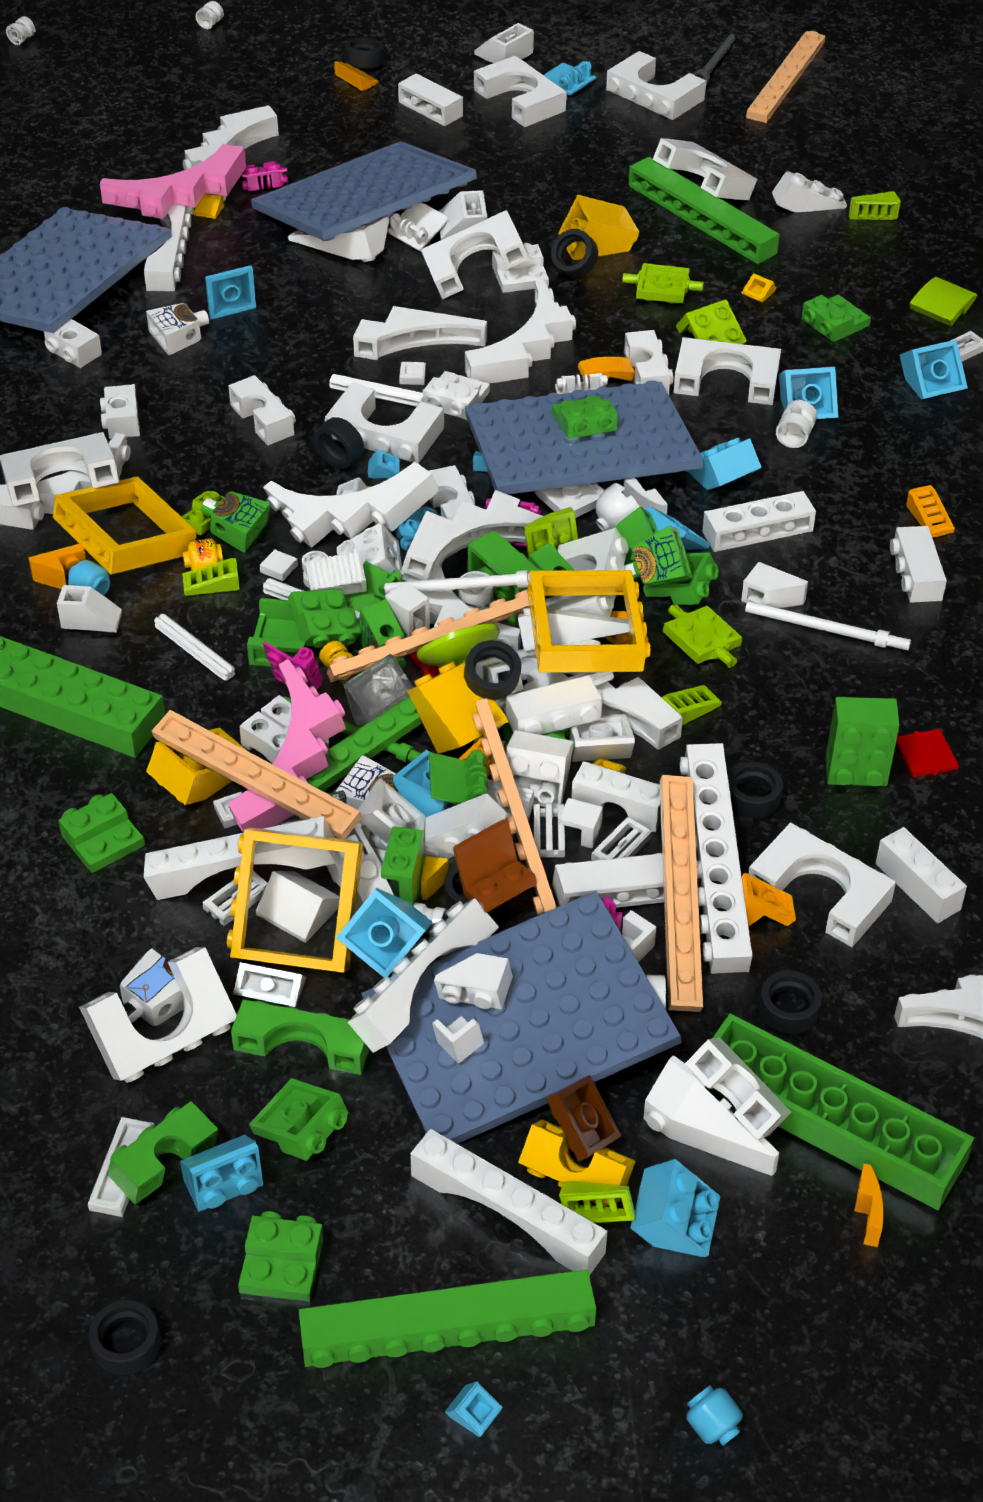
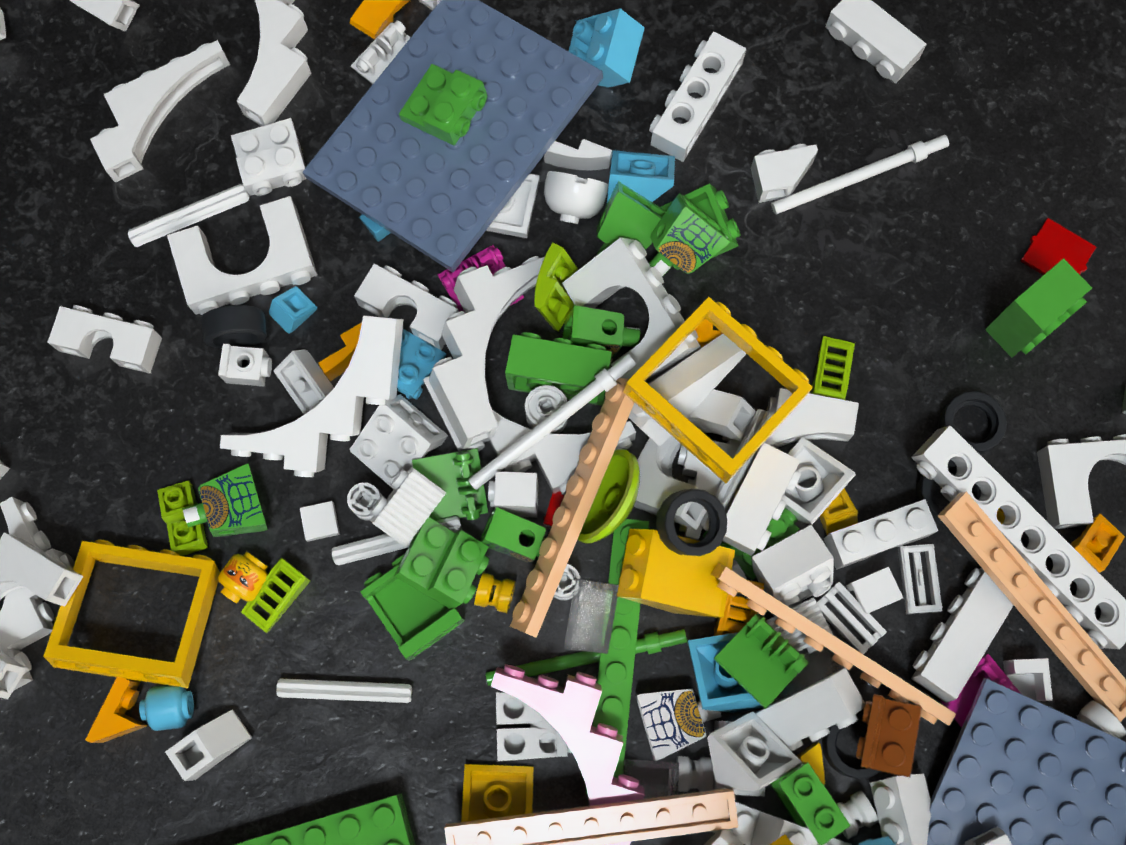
camera: 40 degrees left, 30 degrees up
dark pink hinge [262,641,323,690] -> none
white tile [399,362,426,385] -> none
lime plate [663,604,743,668] -> none
none -> white brick [218,344,272,387]

